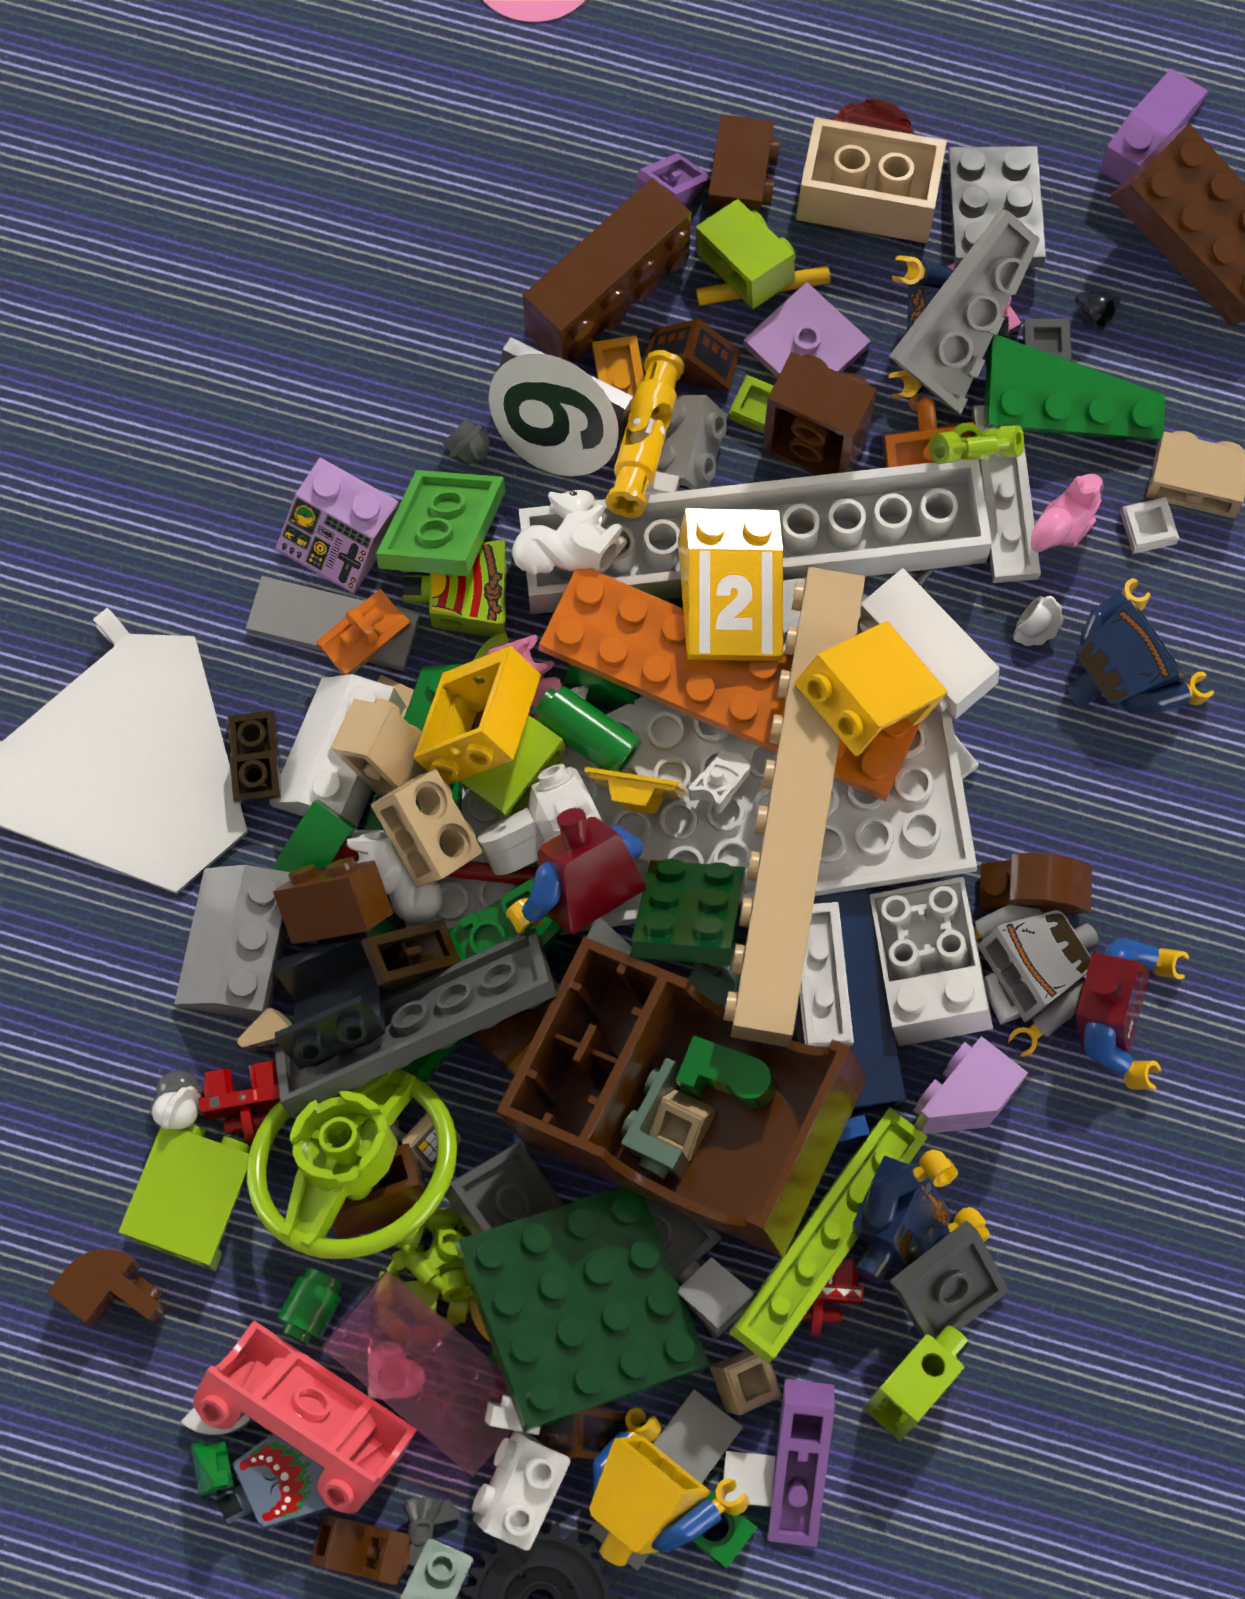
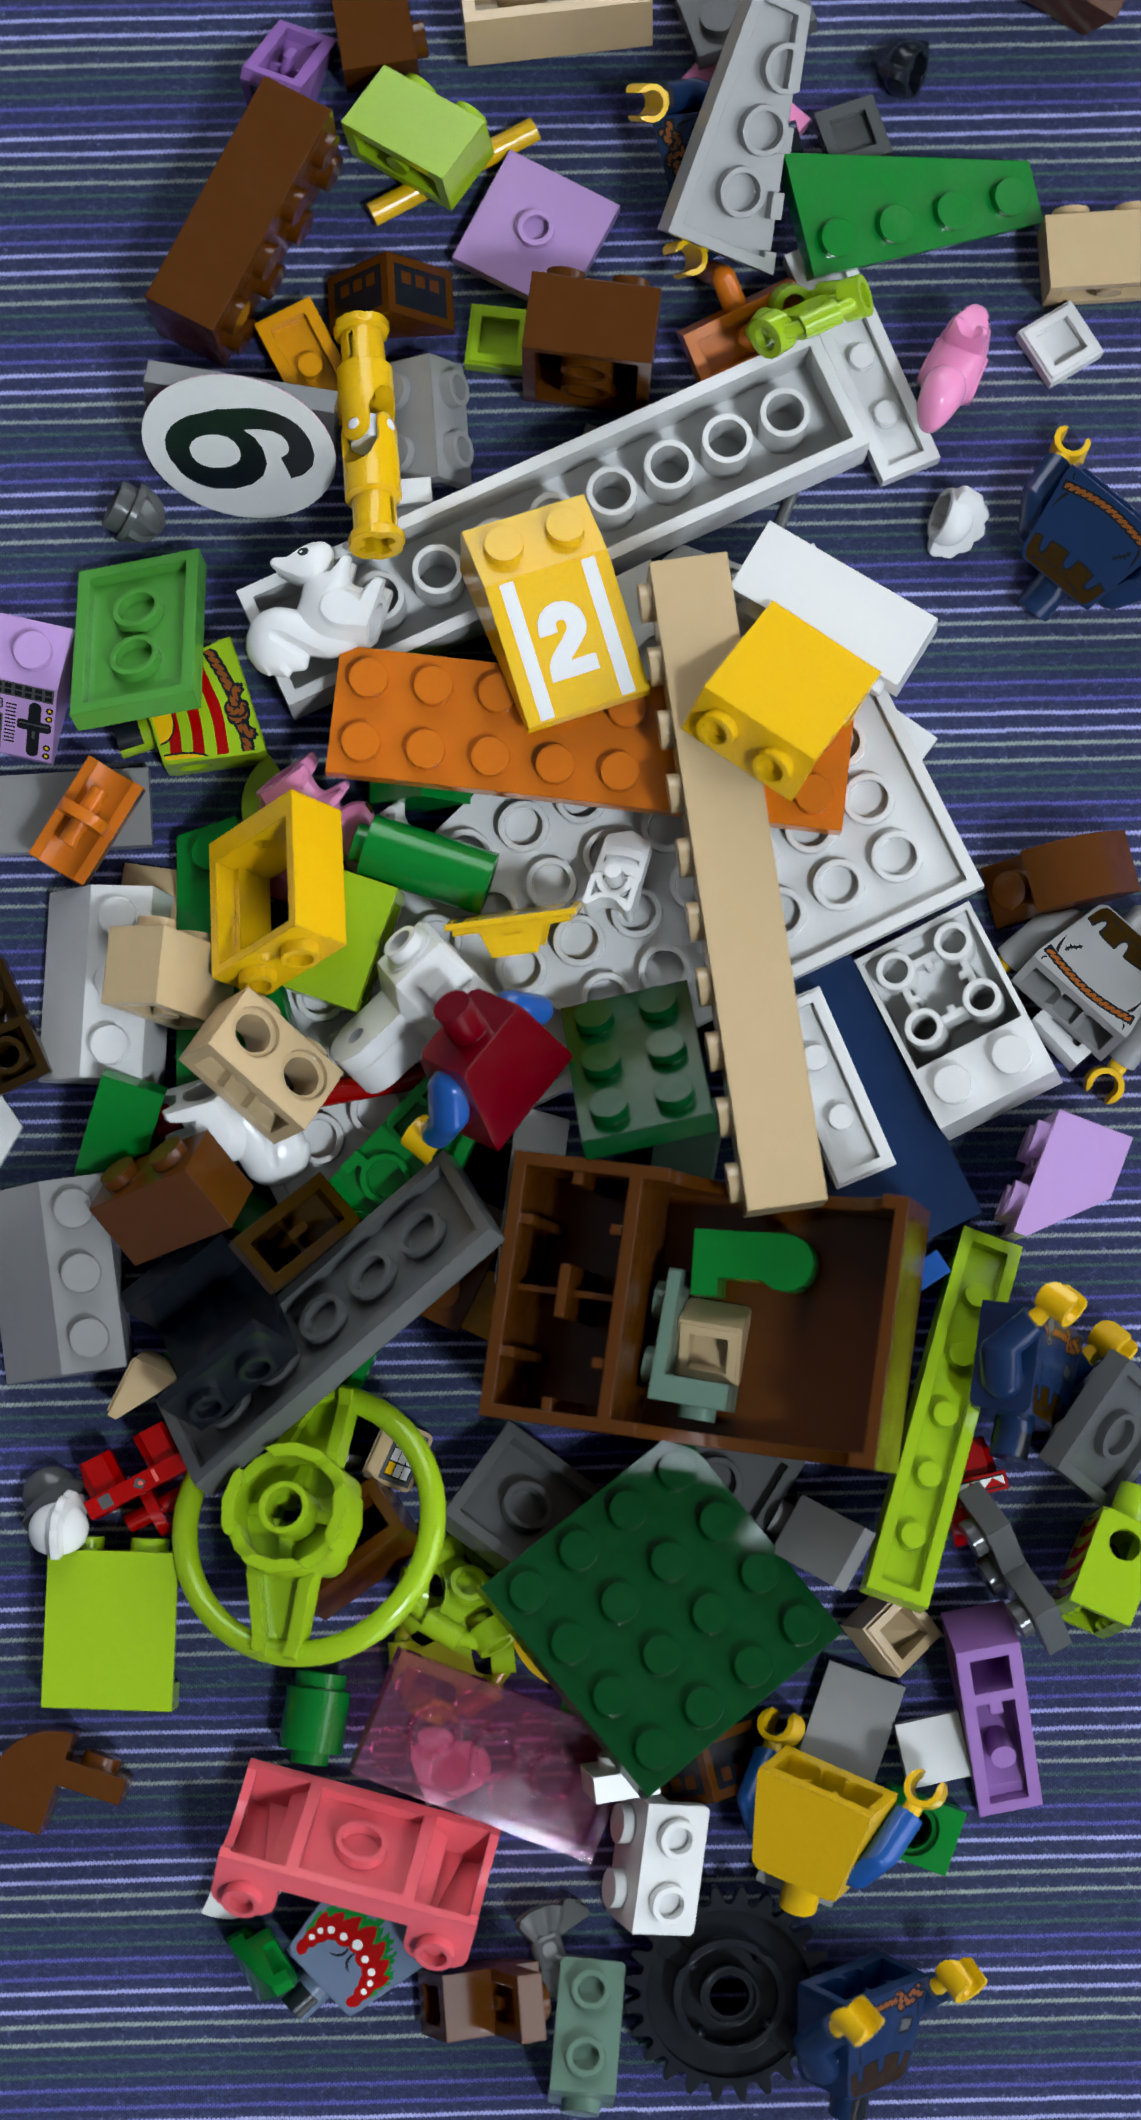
camera: 20 degrees left, 10 degrees up
none -> dark grey plate [958,1481,1072,1656]

